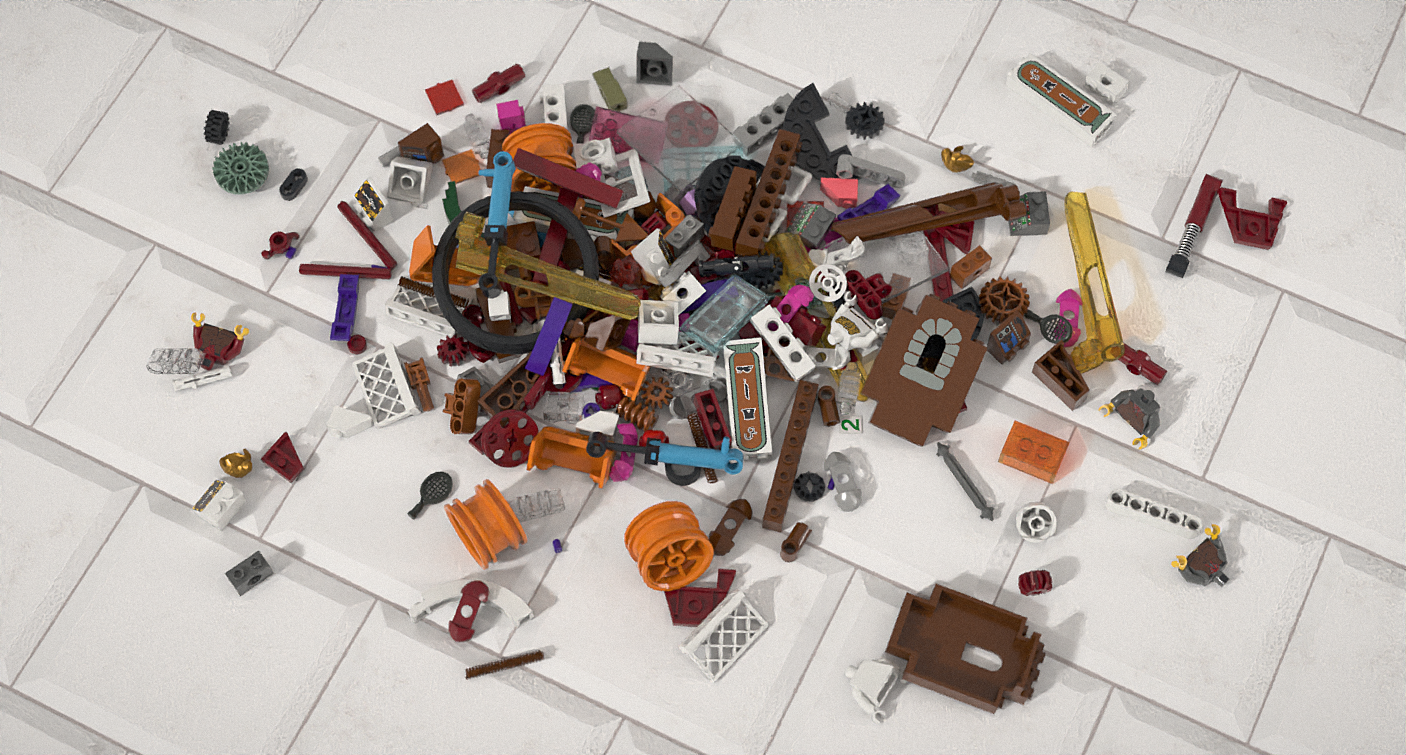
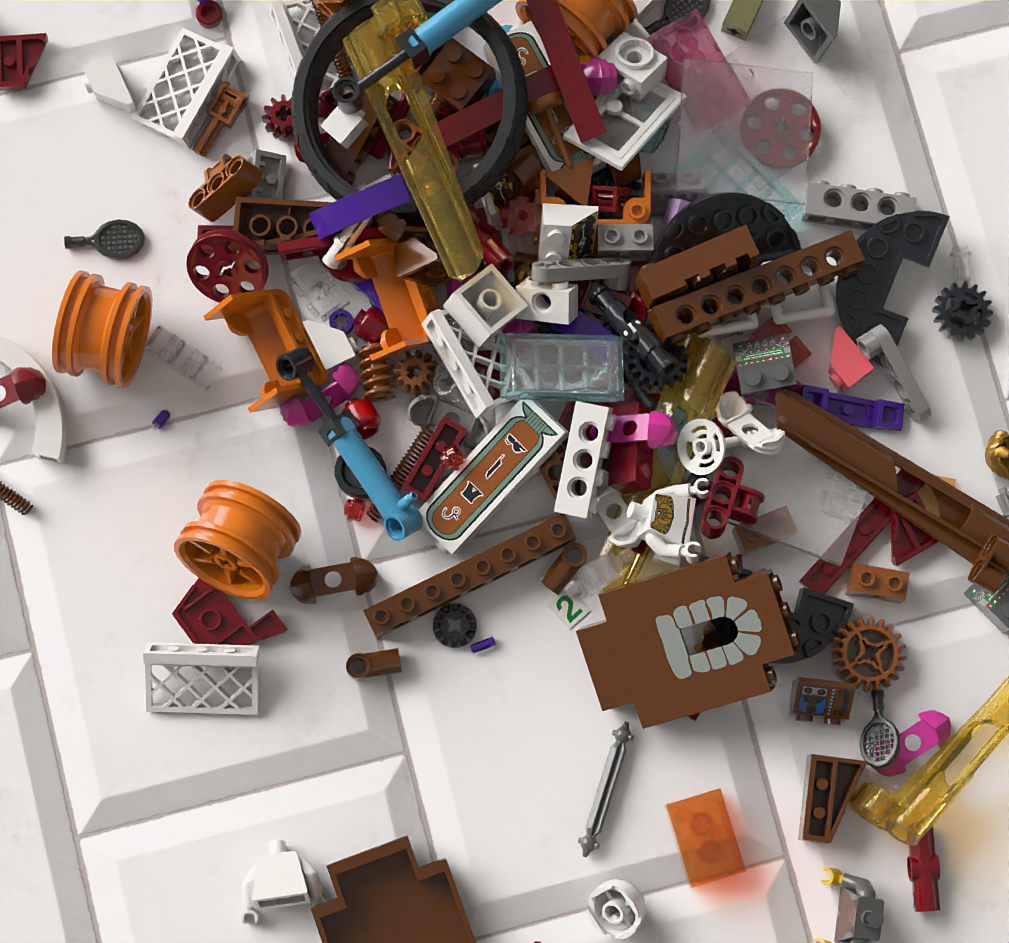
camera: 50 degrees right, 15 degrees up
light grey piece [824,451,862,512] -> none
none -> clear red plate [344,496,366,522]
none -> clear red plate [440,444,465,471]

